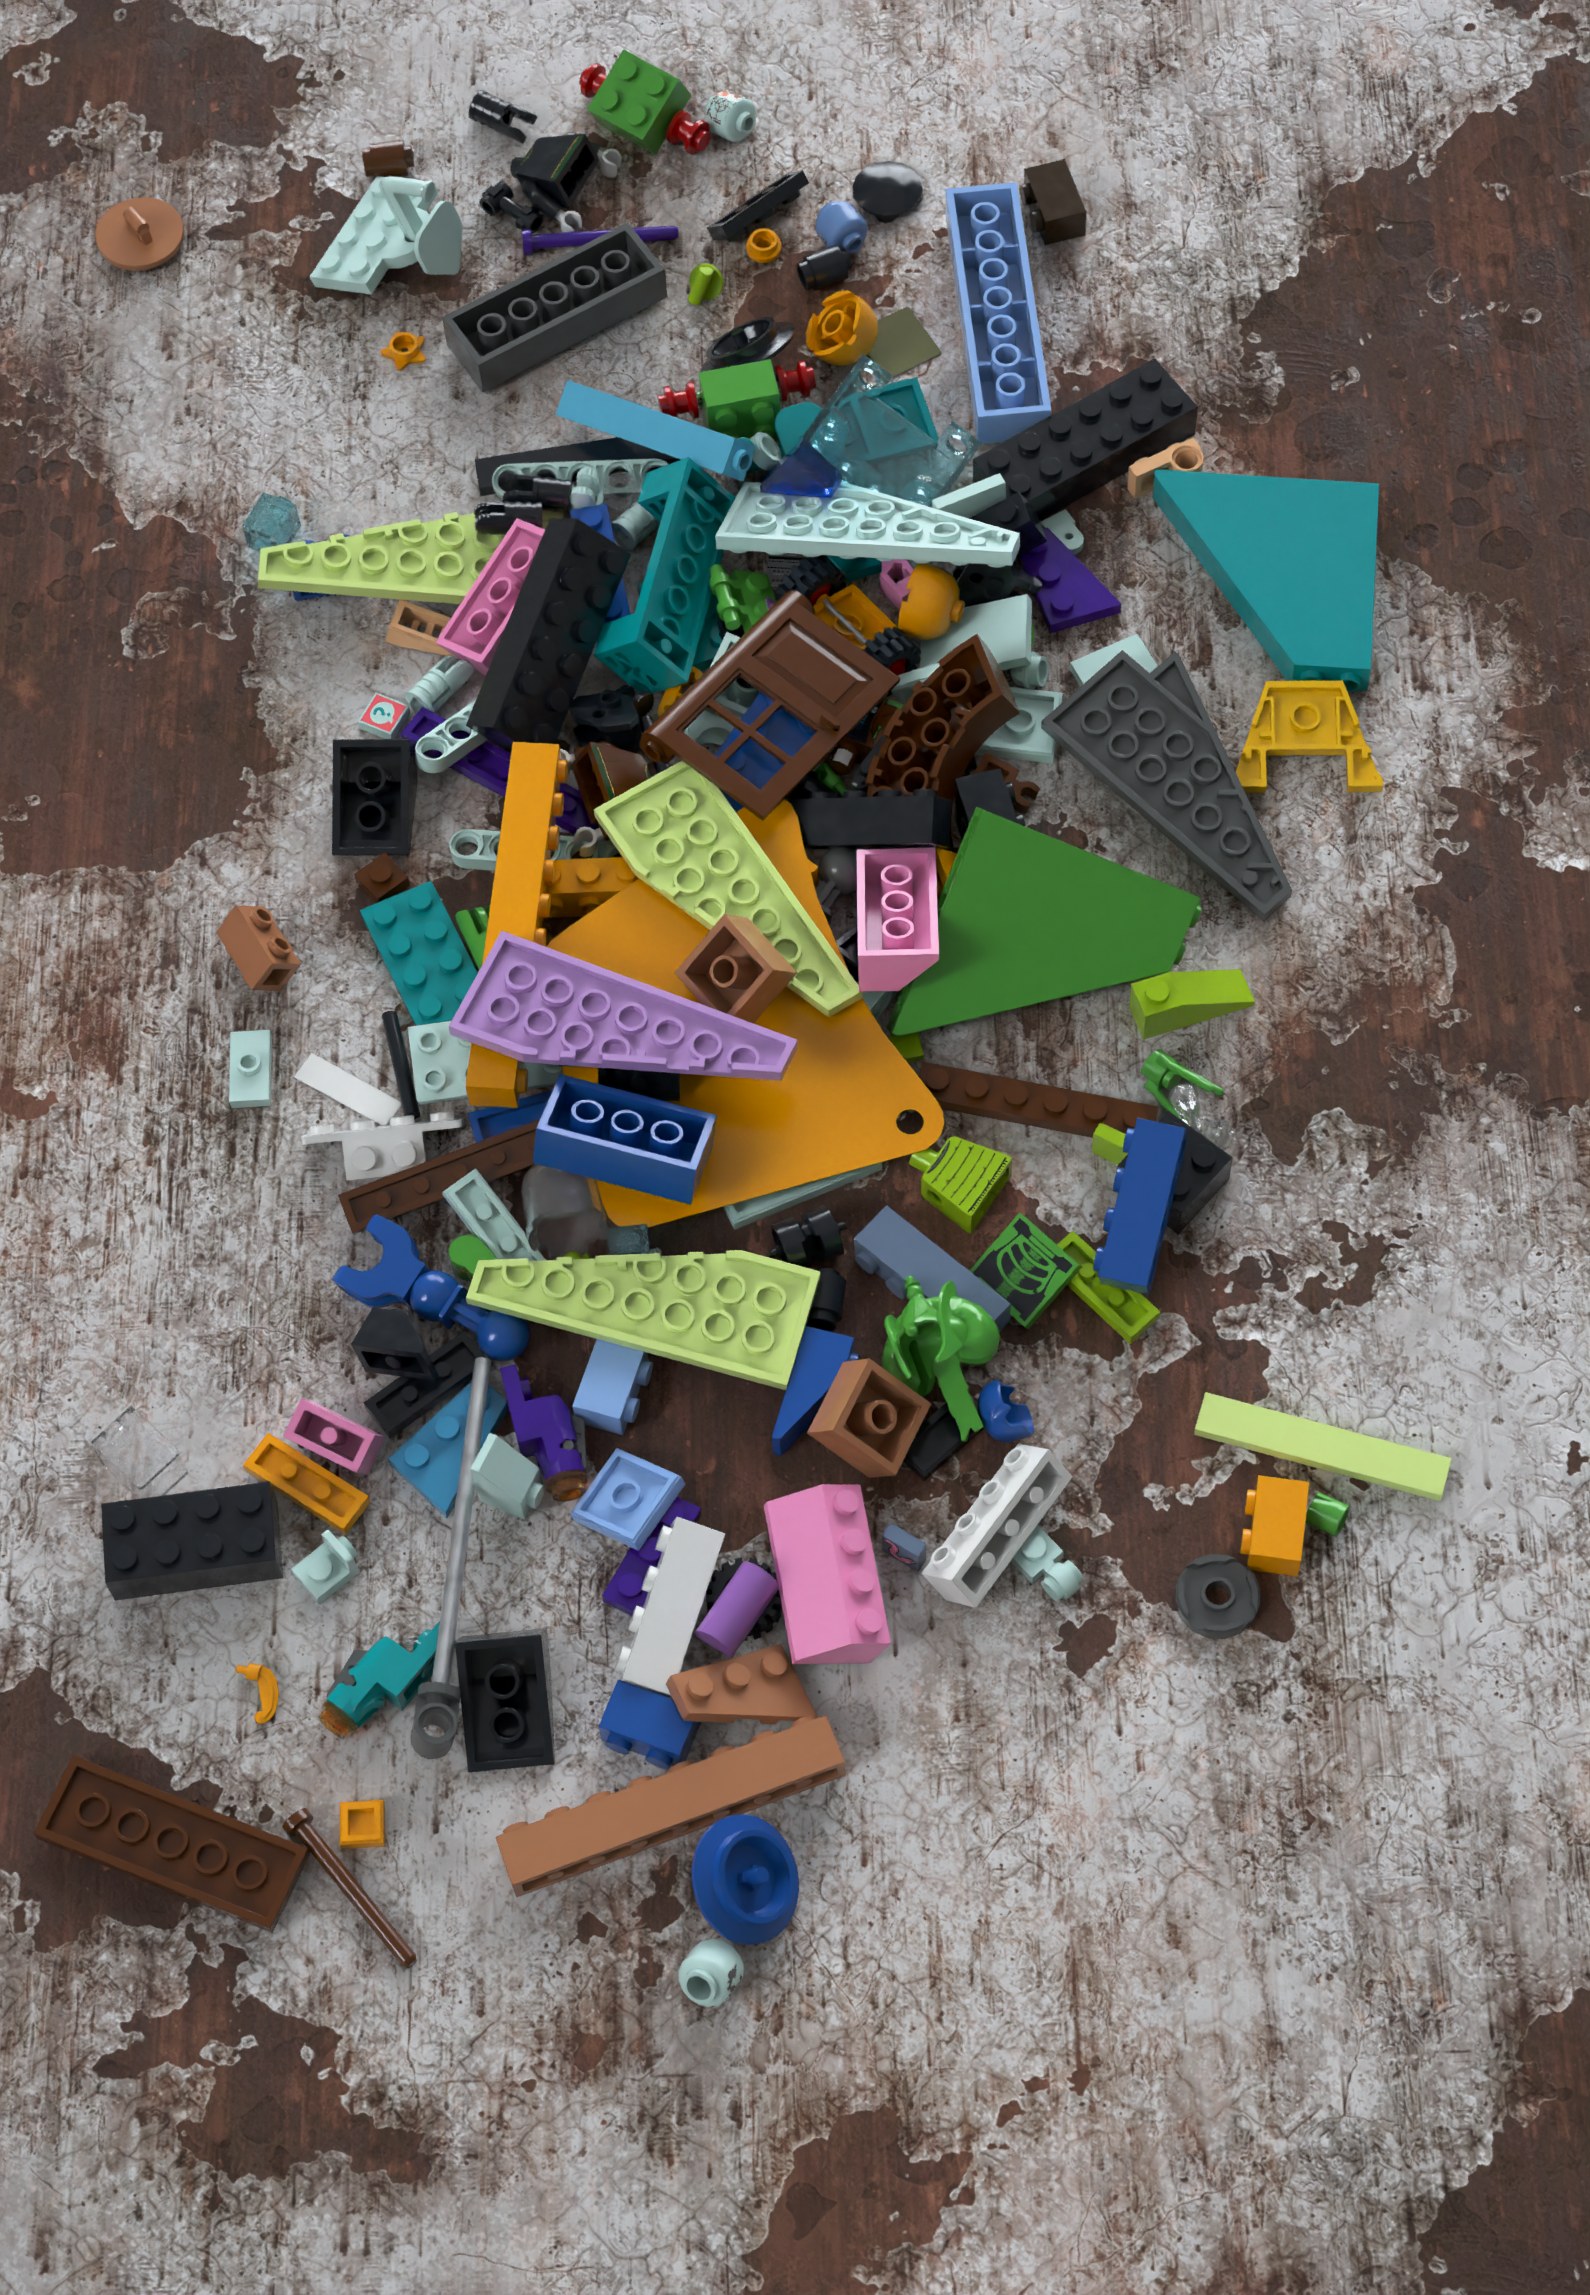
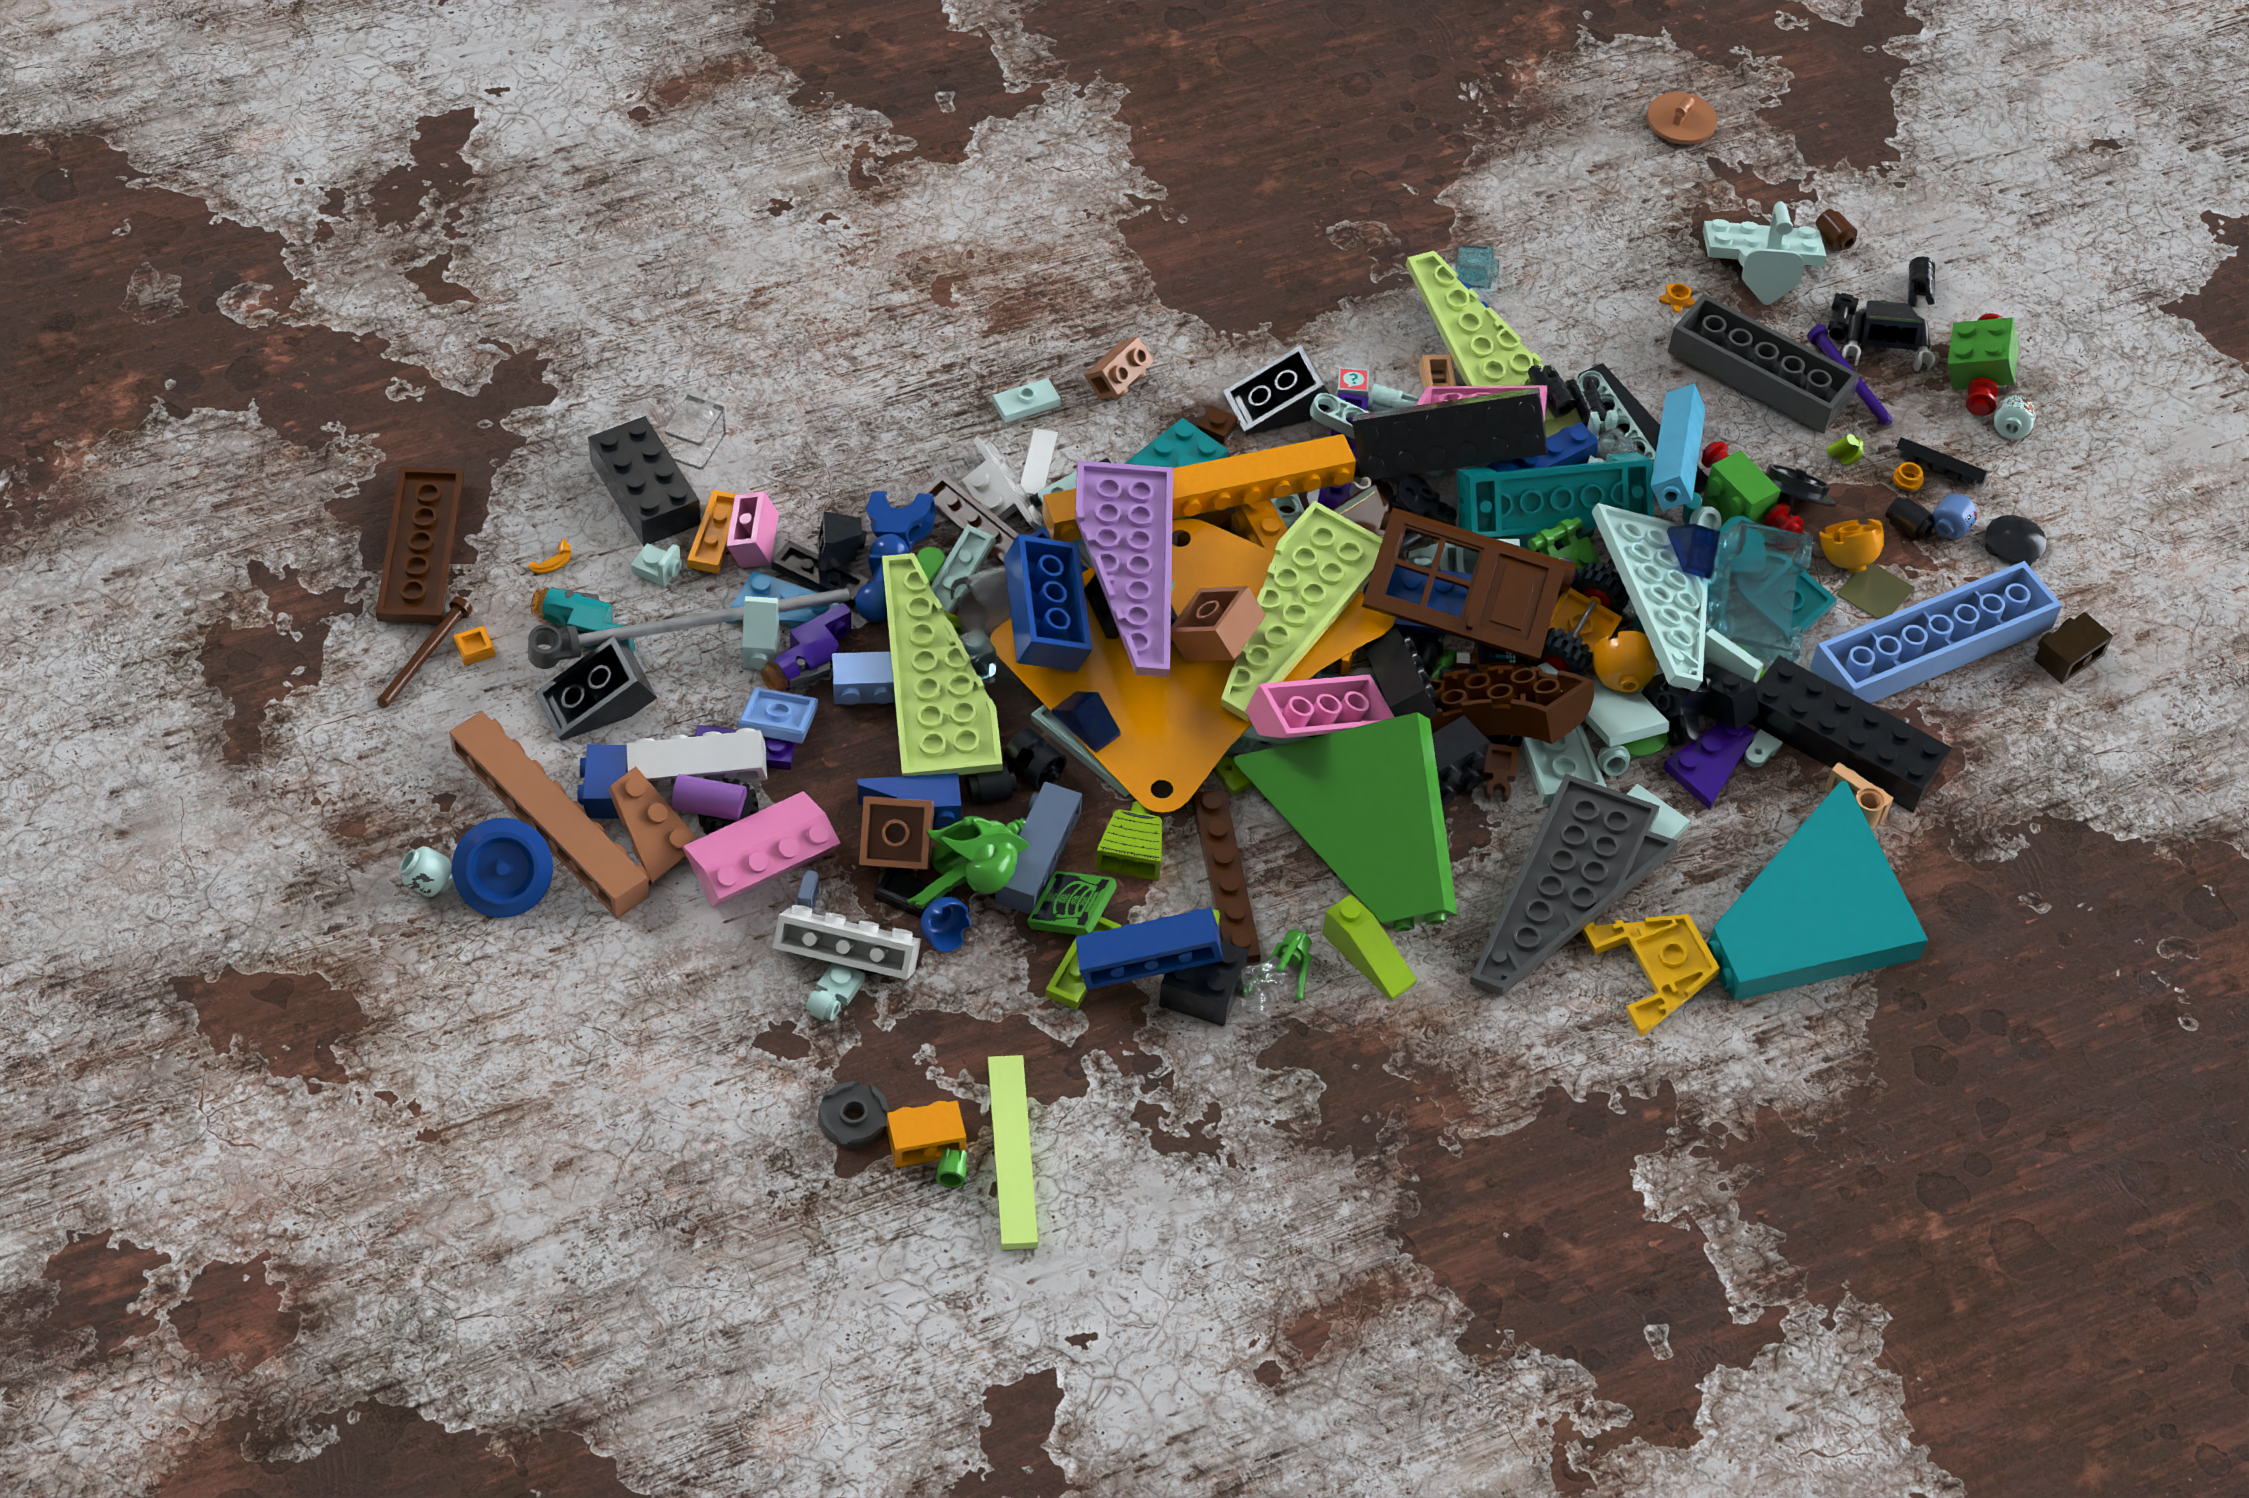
camera: 60 degrees right, 10 degrees down
none -> clear blue slope [1052,691,1121,753]

